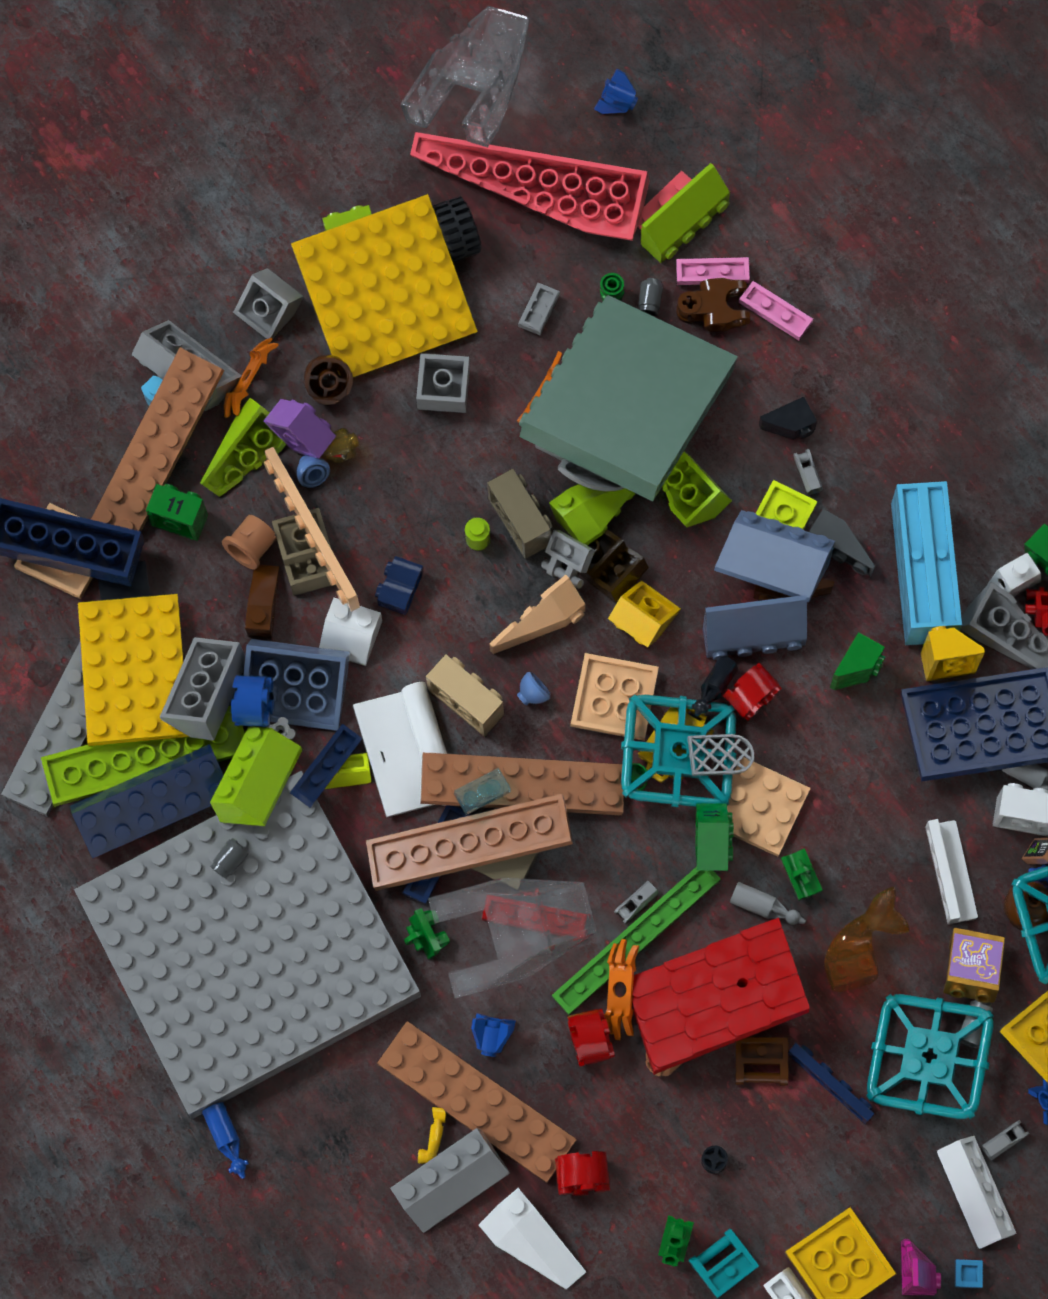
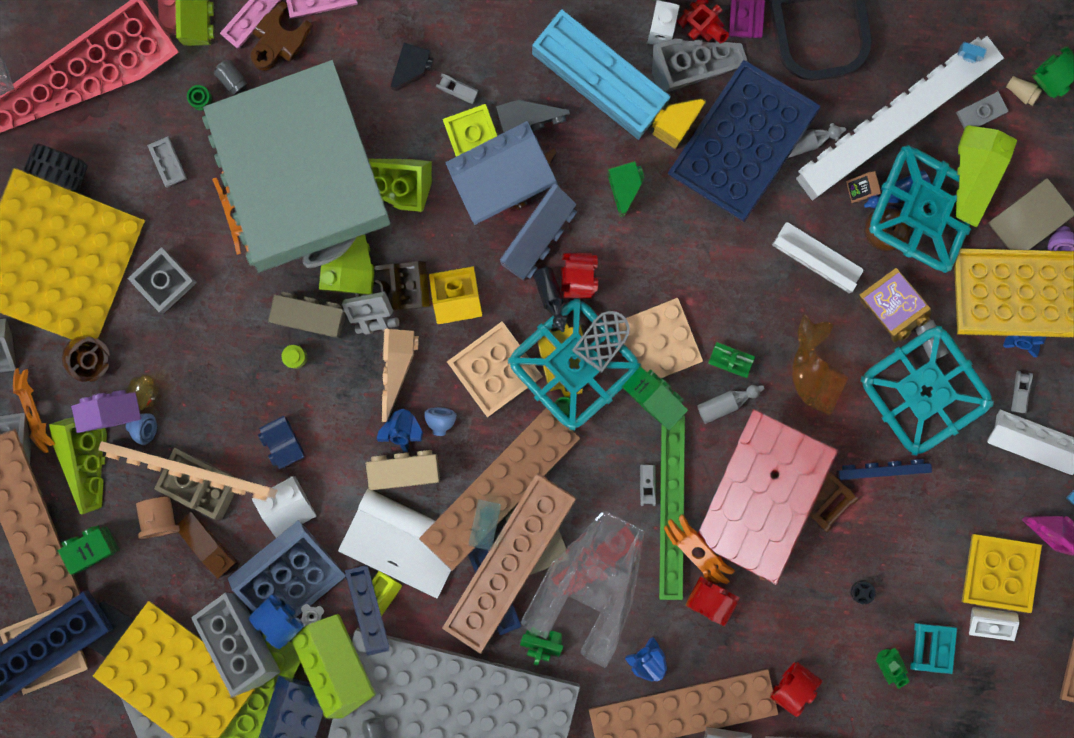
camera: 50 degrees left, 15 degrees up
none -> blue brick [377,409,423,452]

